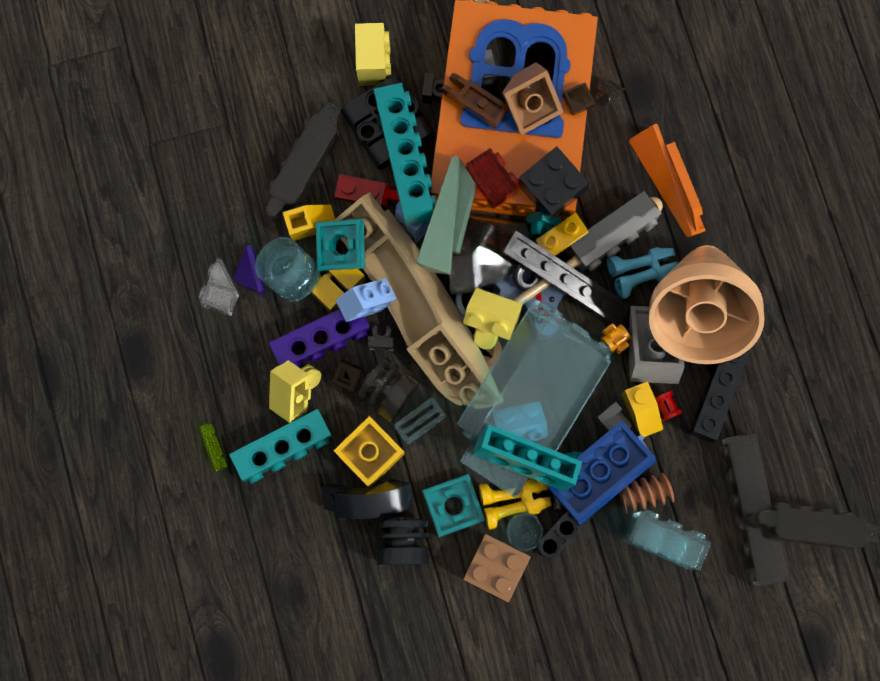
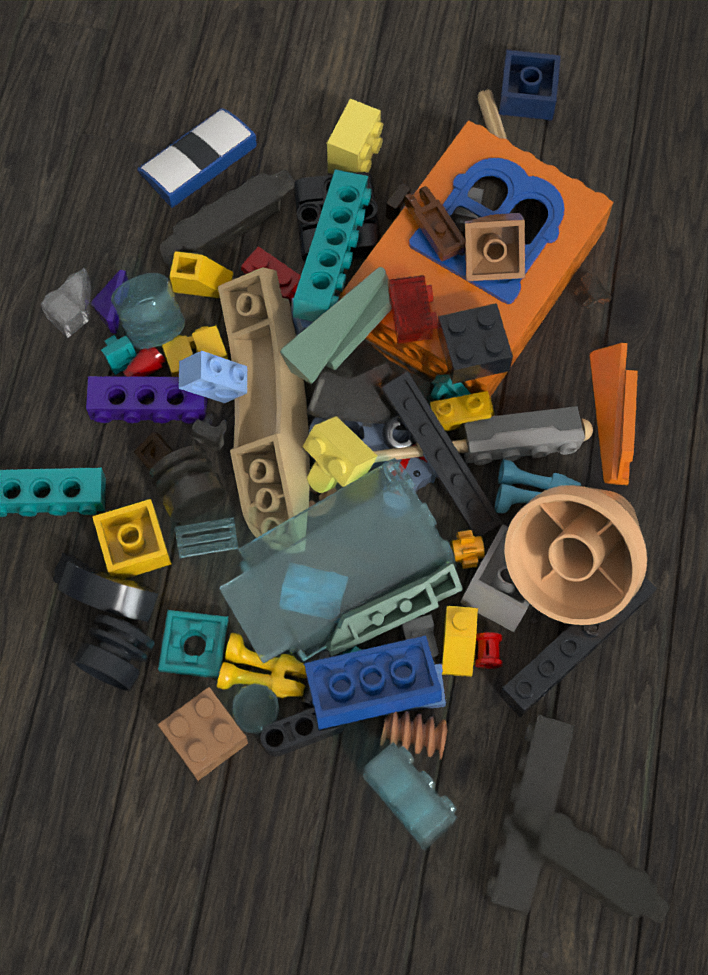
camera: 25 degrees right, 10 degrees down
light yellow brick [269,360,321,423] -> none
teal piece [316,219,365,271] -> none
teal brick [473,424,582,492] -> none
dark brown tile [562,83,596,116] -> none
none -> teal tile [101,335,137,375]
none -> red cone [123,343,166,377]
none -> slope [137,108,257,208]
none -> sand green wedge [325,562,463,657]

